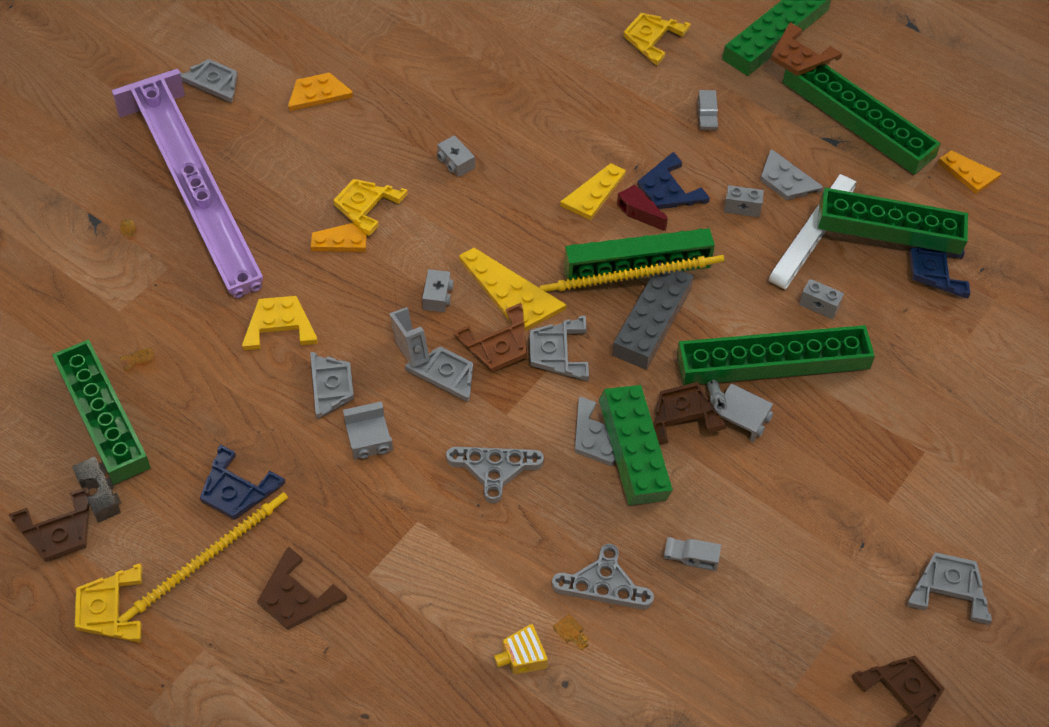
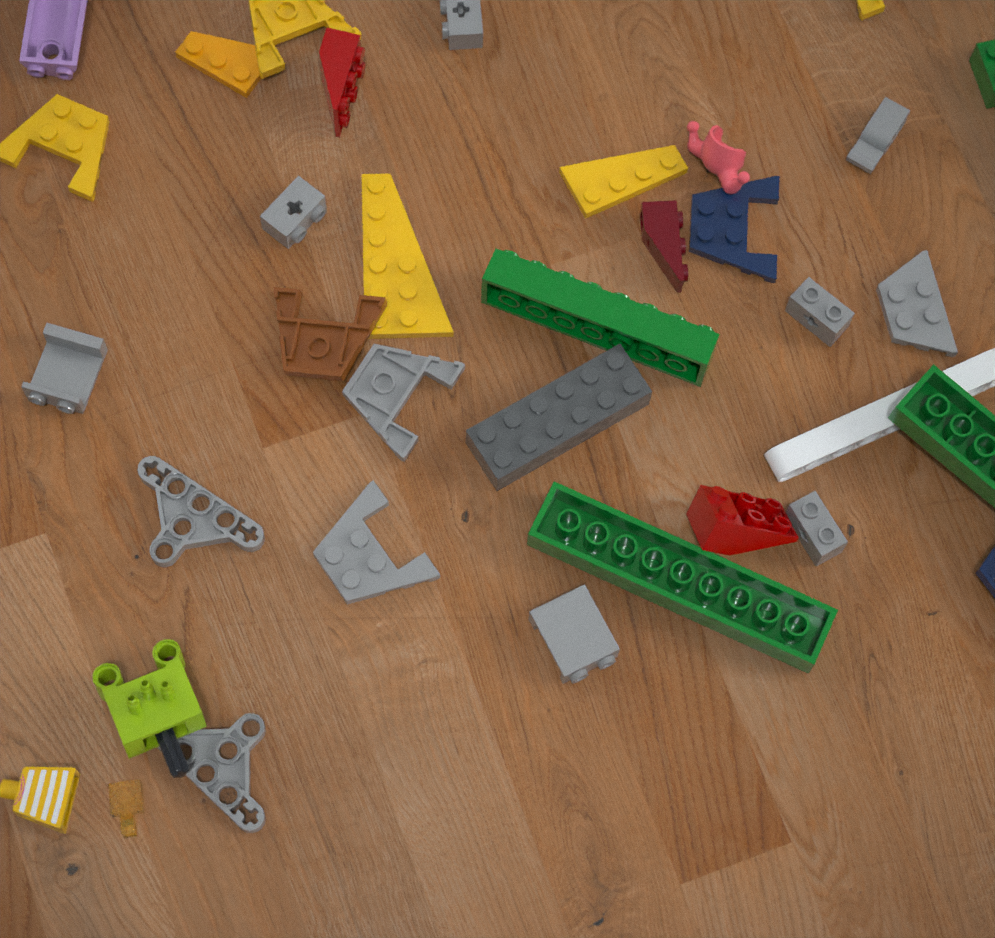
camera: 30 degrees right, 15 degrees up
light grey wing [310,352,354,418] -> none
light grey panel [389,307,430,367] -> none
light grey wing [405,346,473,402] -> none
yellow hose [540,255,725,292] -> none
green brick [599,385,673,506] -> none
reddish brown wing [653,382,726,445] -> none
light grey piece [664,537,721,571] -> none
light grey pin [707,380,727,412] -> none
none -> lime piece [92,639,207,778]
none -> red slope [319,27,366,137]
none -> red slope [686,485,799,556]
none -> coral piece [687,121,750,195]

